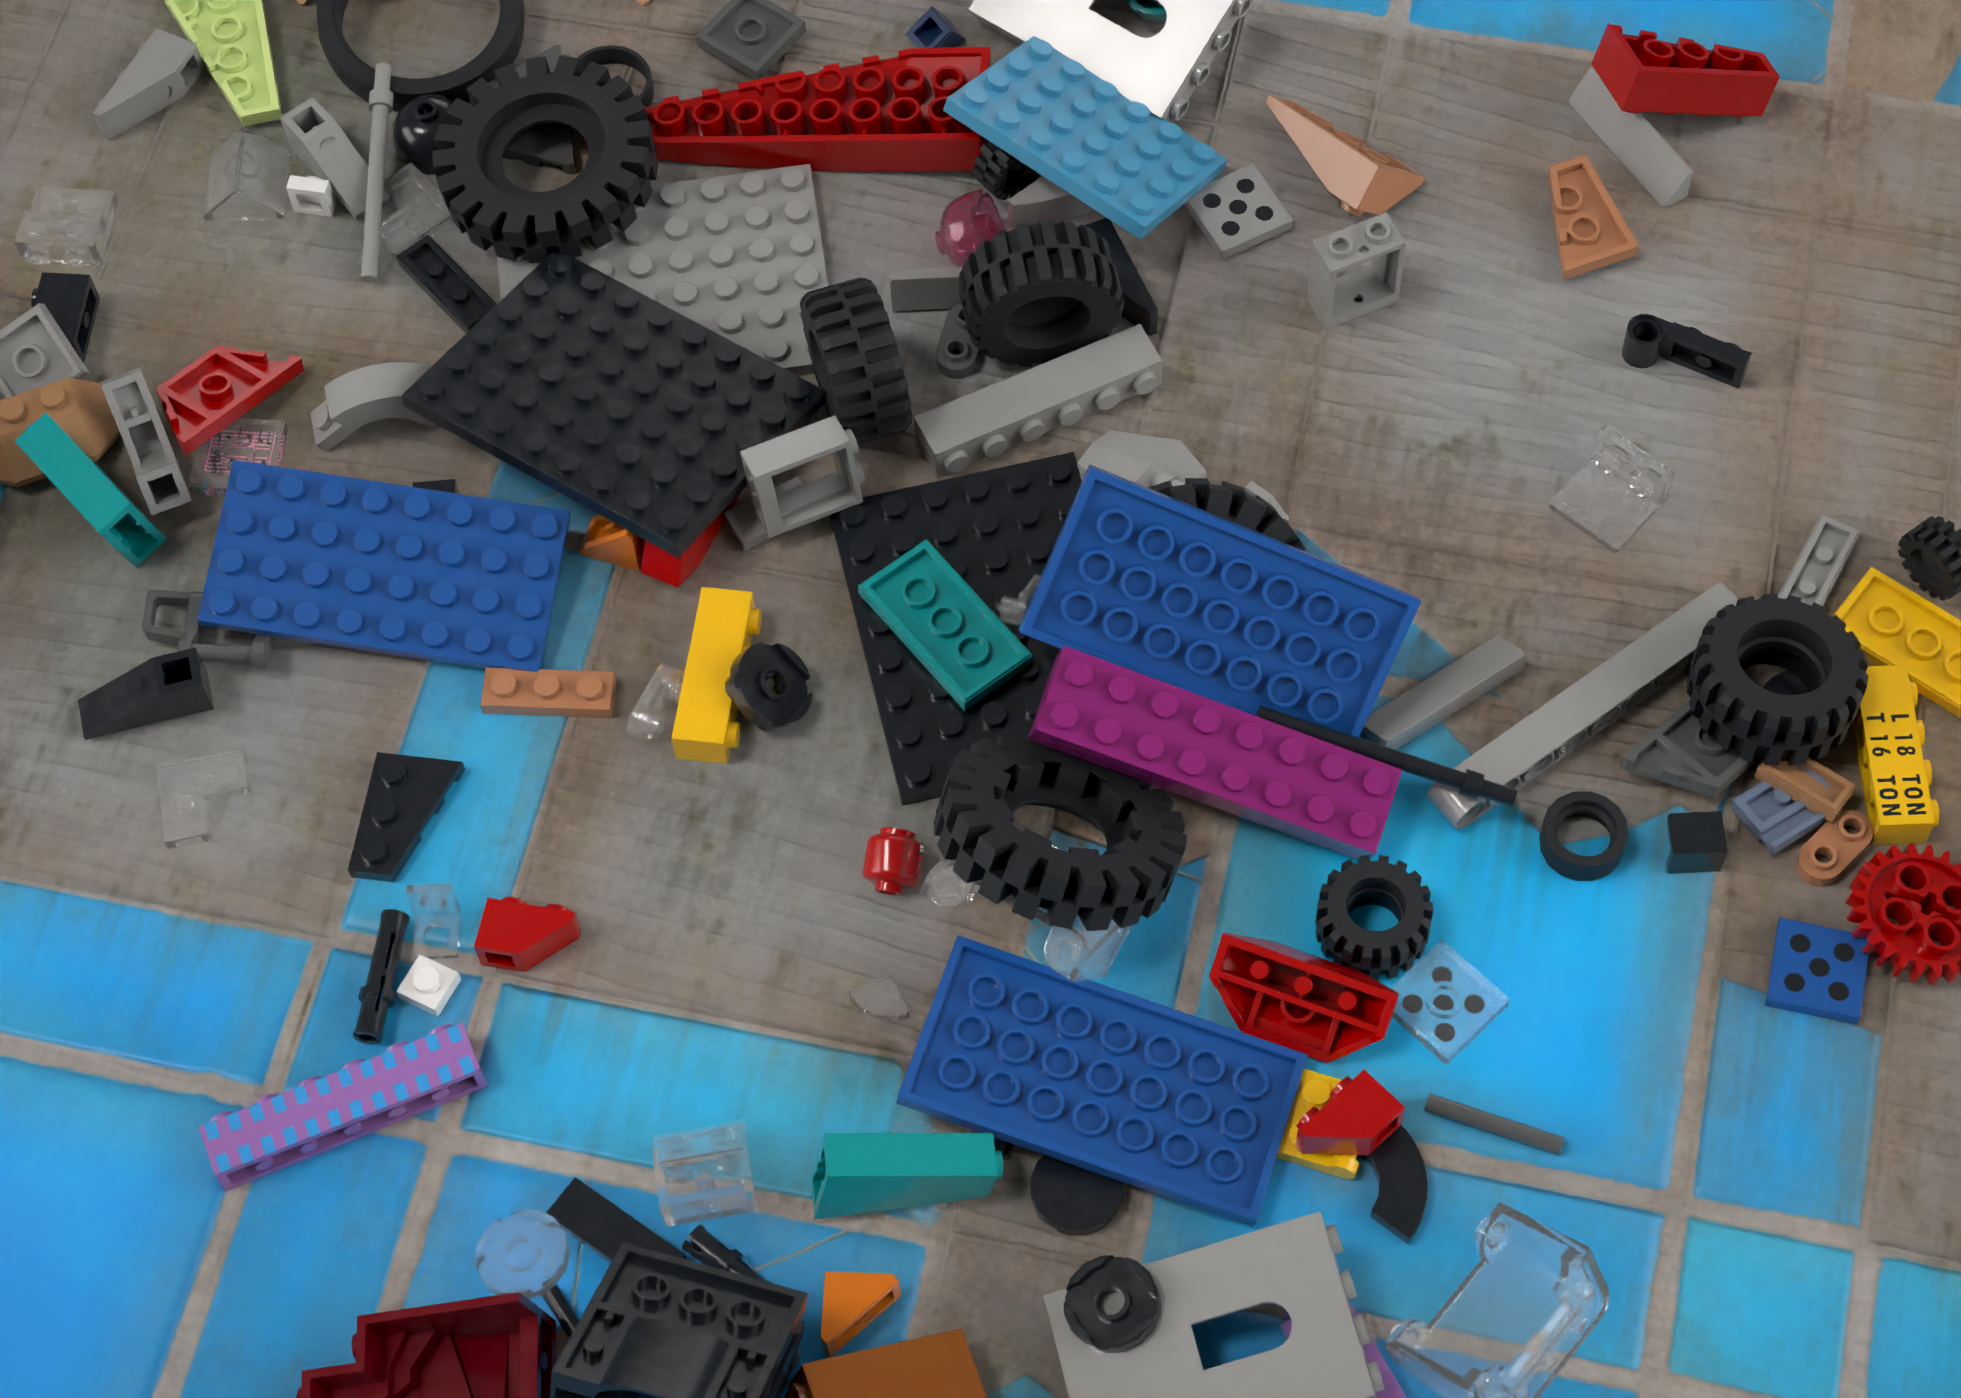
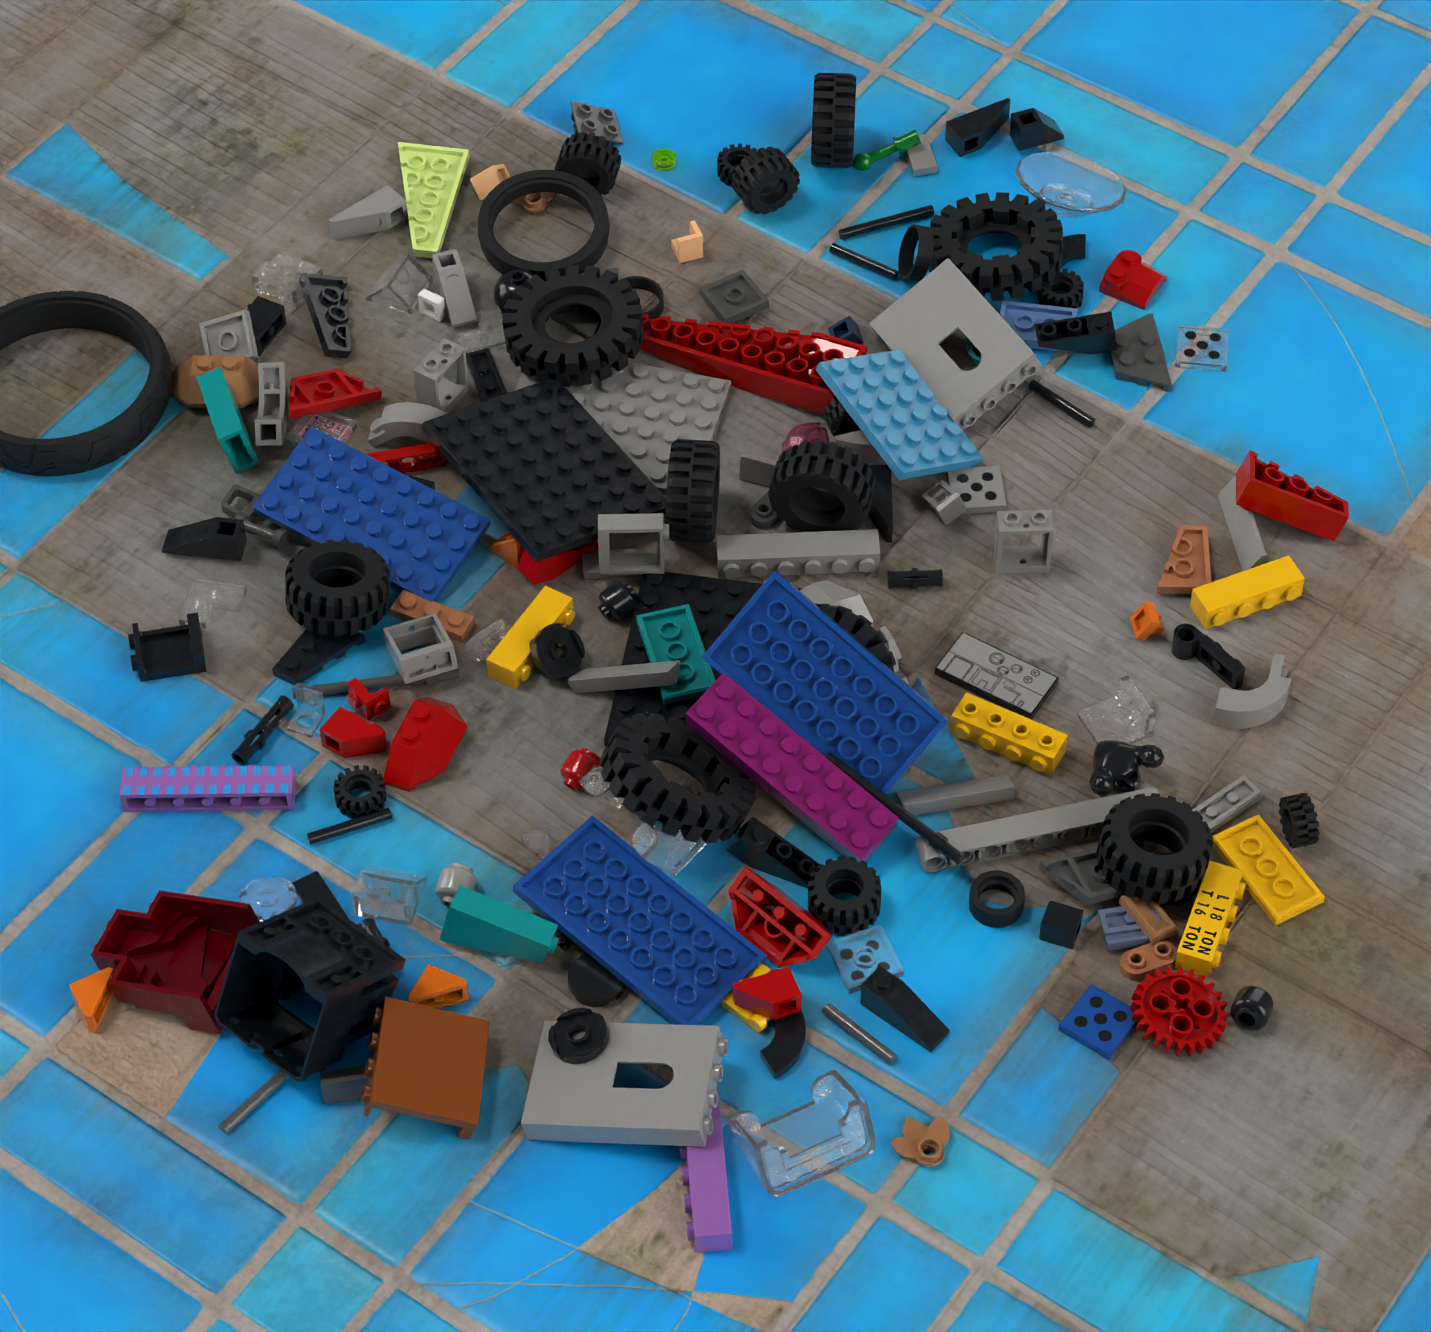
camera: 20 degrees right, 10 degrees down
light grey bar [361,63,394,283] -> none
white plate [396,954,461,1017] -> none
nougat wedge [1266,95,1425,216] -> none
none -> black panel [128,612,207,682]
none -> black tyre [285,540,390,637]
none -> dark grey bar [292,668,460,699]
none -> black wing [299,273,352,358]
none -> black bar [307,808,392,845]
none -> black tyre [333,765,387,819]
none -> red bracket [346,678,391,720]
none -> red beam [366,443,446,474]
none -> light grey window [383,613,458,684]
none -> red wedge [383,697,467,792]
none -> light grey window [413,338,469,414]
none -> light grey head [435,863,477,907]
none -> light grey slope [568,660,681,694]
none -> black head [598,581,639,622]
none -> black slope [726,817,819,888]
none -> black slope [860,965,950,1052]
none -> black pin [887,568,943,589]
none -> medium nougat plate [891,1116,950,1167]
none -> light grey slope [921,480,966,525]
none -> light grey tile [934,632,1059,720]
none -> yellow brick [950,692,1068,775]
none -> black bar [1029,380,1095,428]
none -> black head [1089,740,1164,797]
none -> orange tile [1129,601,1165,641]
none -> yellow brick [1190,555,1305,630]
none -> light grey arch [1213,653,1291,729]

